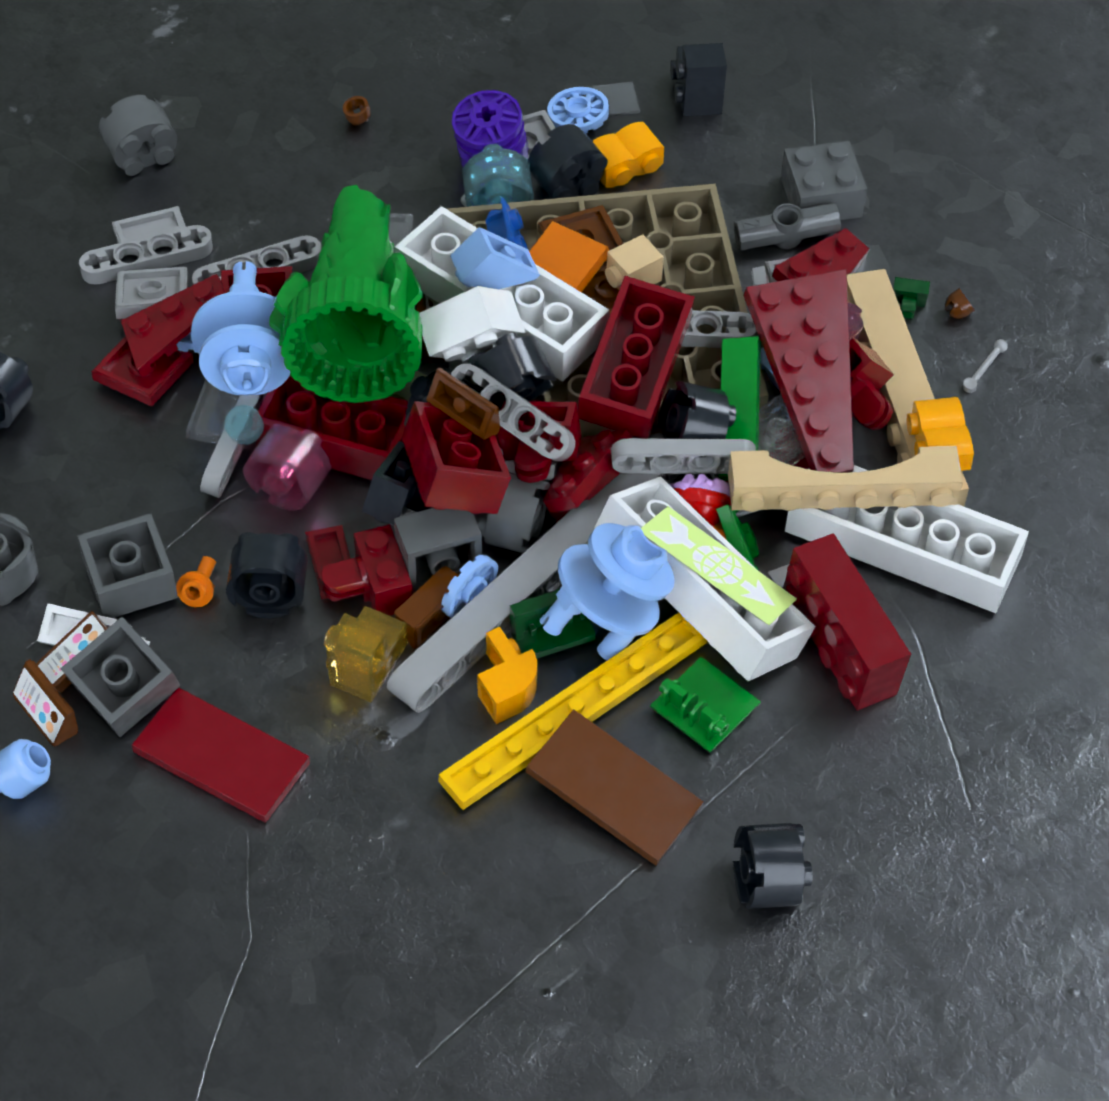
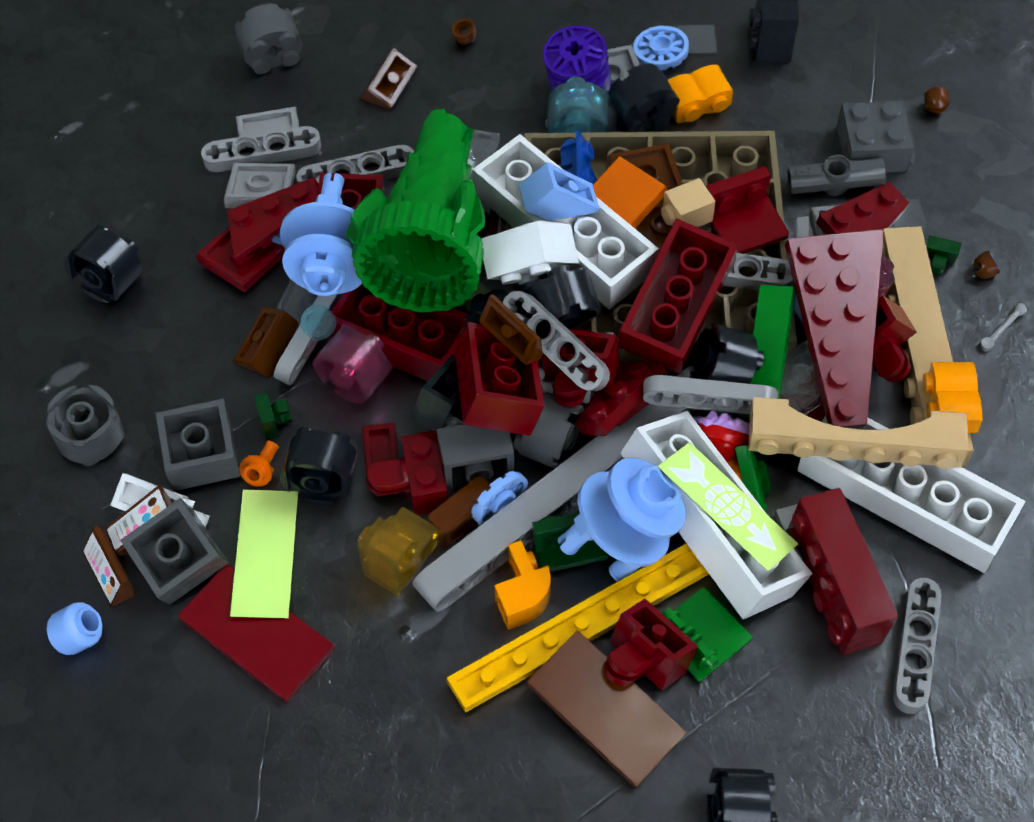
camera: 10 degrees right, 5 degrees up
none -> yellowish green sticker [230,490,298,618]
none -> reddish brown slope [233,306,299,377]
none -> dark green tile [254,393,293,441]
none -> reddish brown slope [360,48,417,110]
none -> dark red brick [604,599,698,690]
none -> dark red bracket [706,166,789,254]
none -> light grey beam [893,578,942,714]
none -> reddish brown hinge [924,87,950,114]

